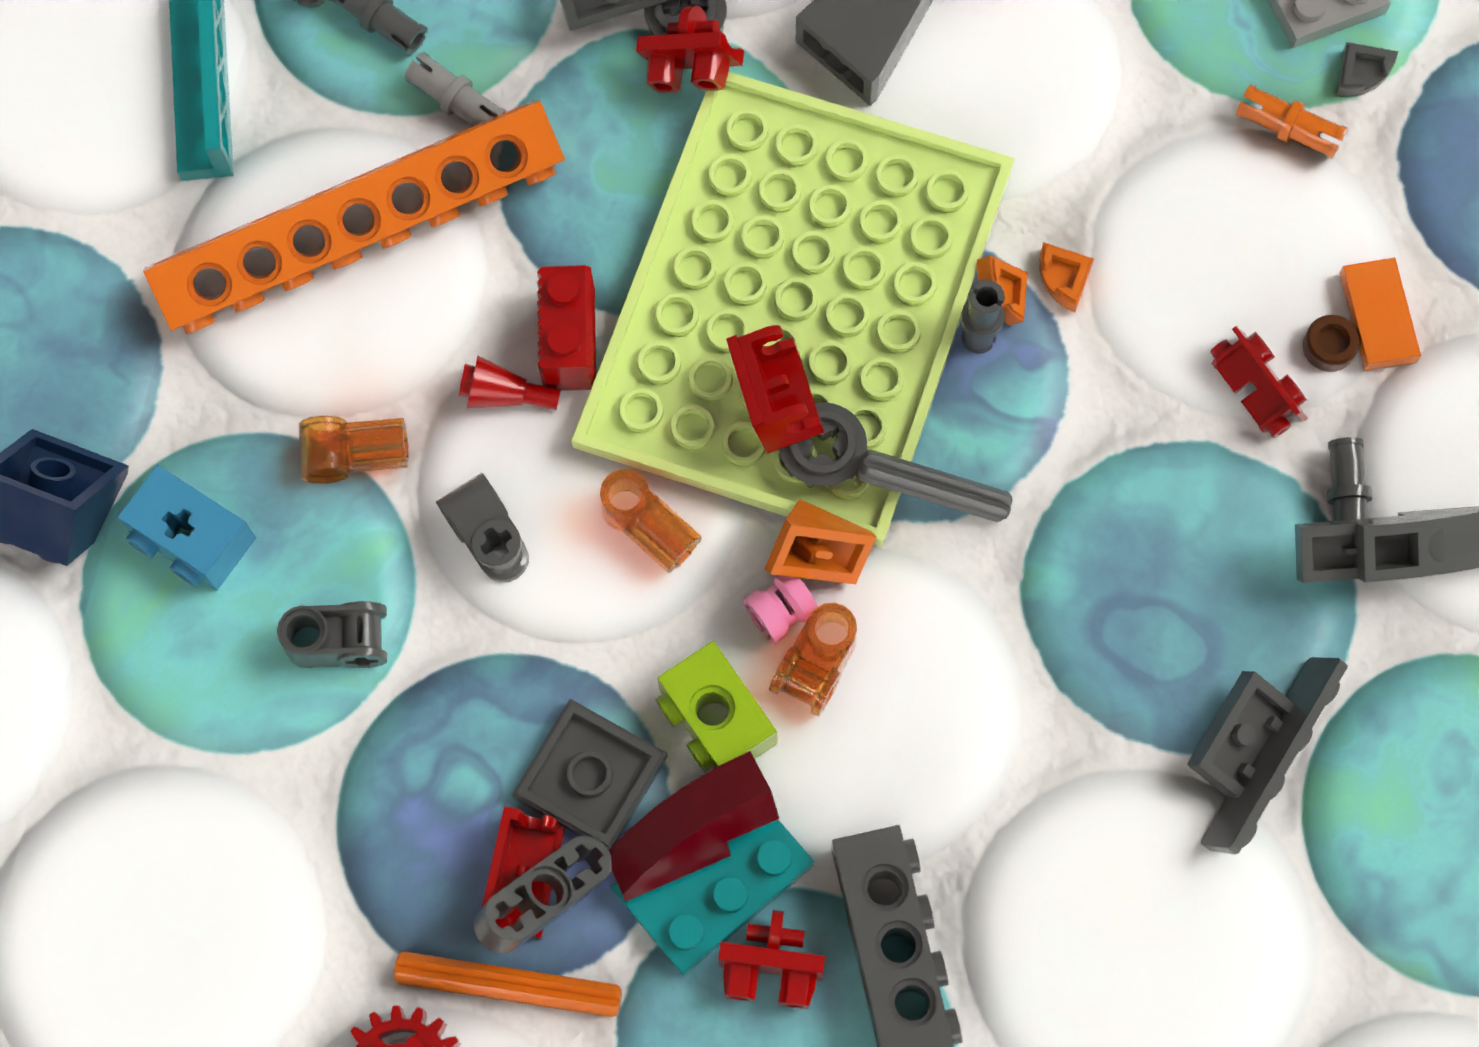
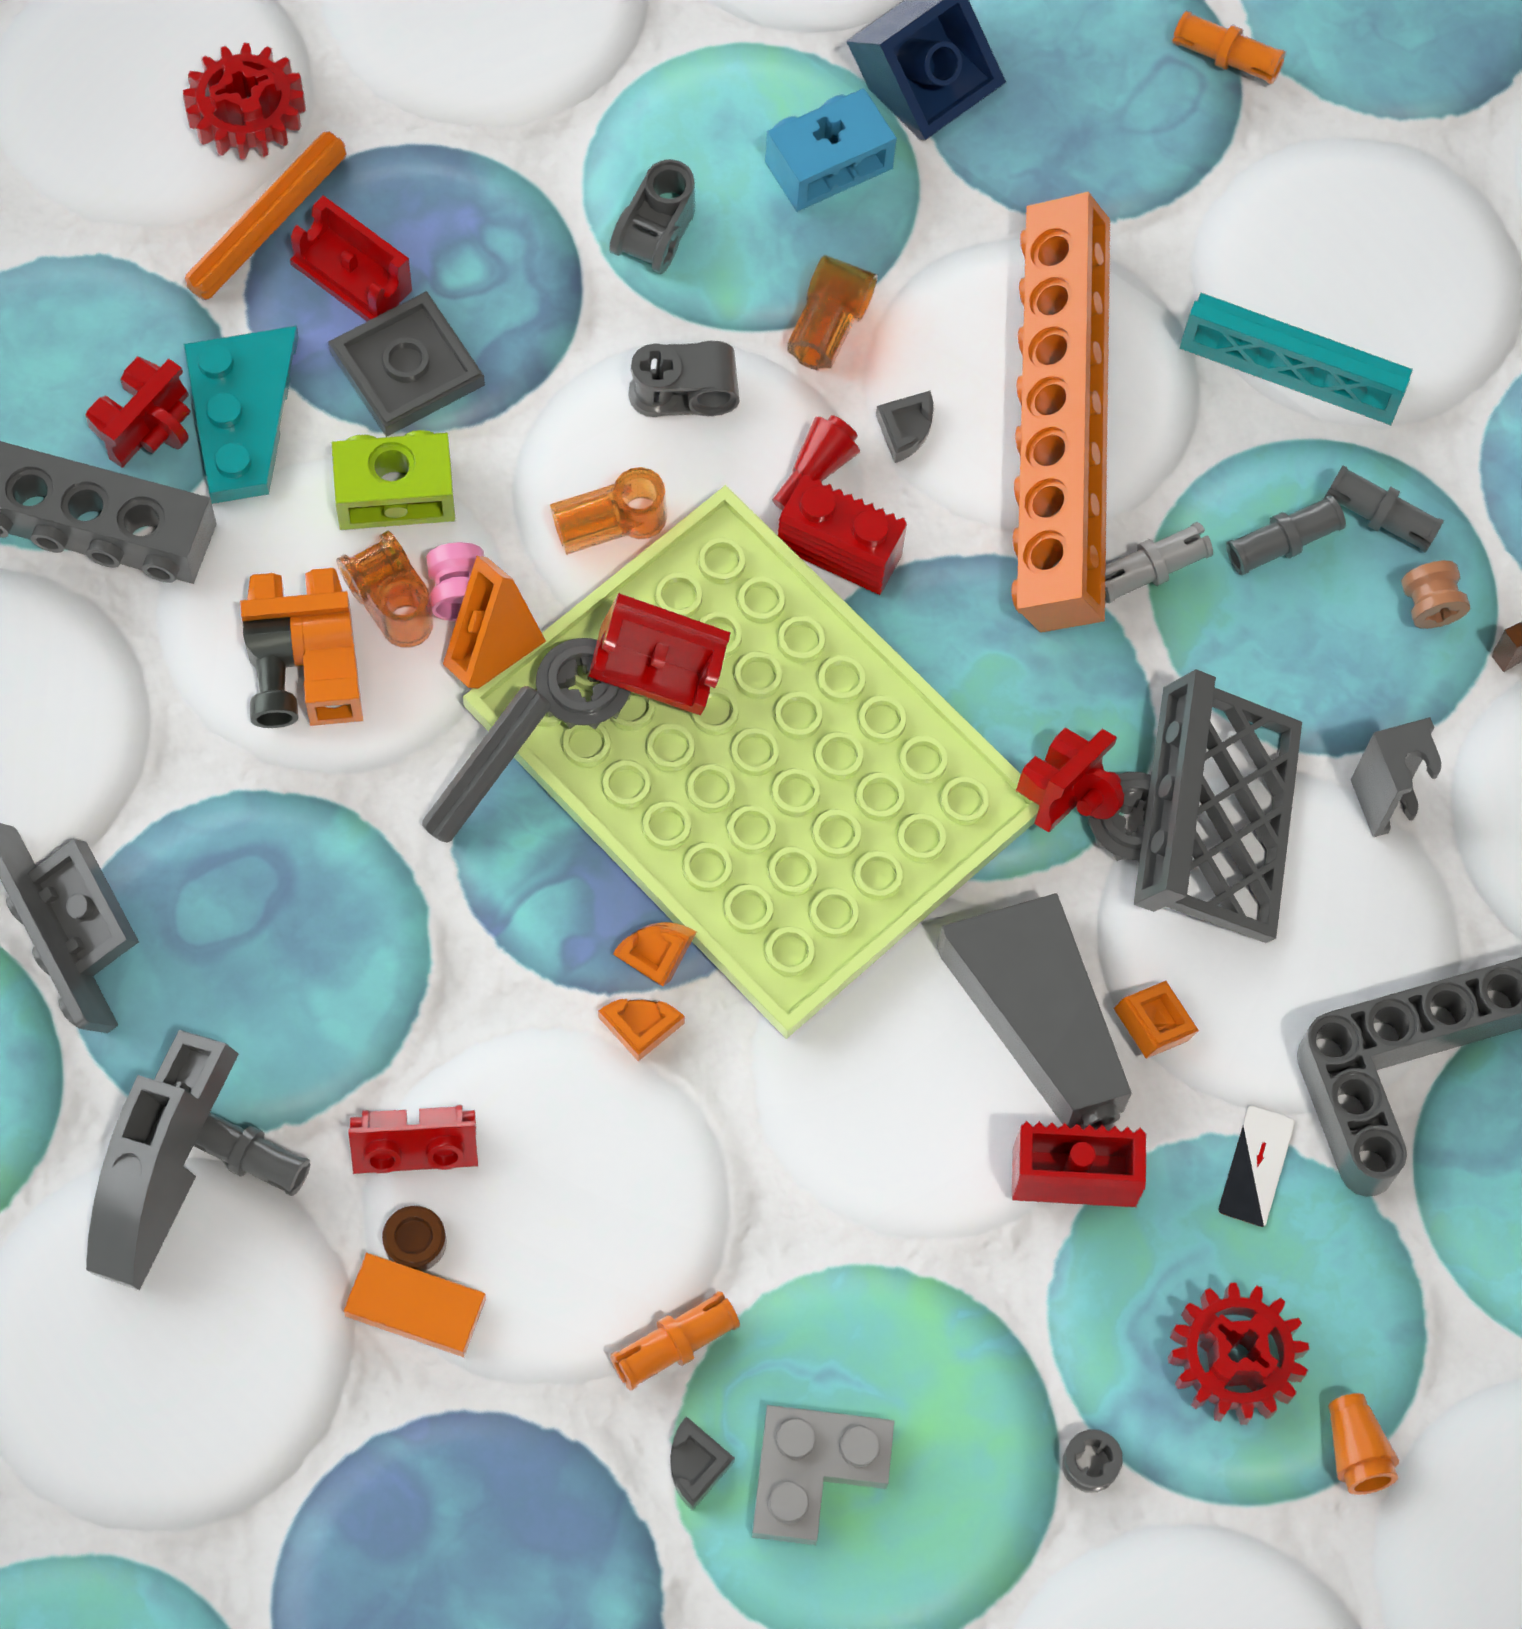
camera: 110 degrees right, 5 degrees down
dark grey beam [474,836,612,953] -> none
dark red slope [609,751,780,902] -> none
dark grey pin [961,280,1005,354] -> none
none -> orange hips [240,568,364,728]
none -> dark grey tile [876,391,934,463]

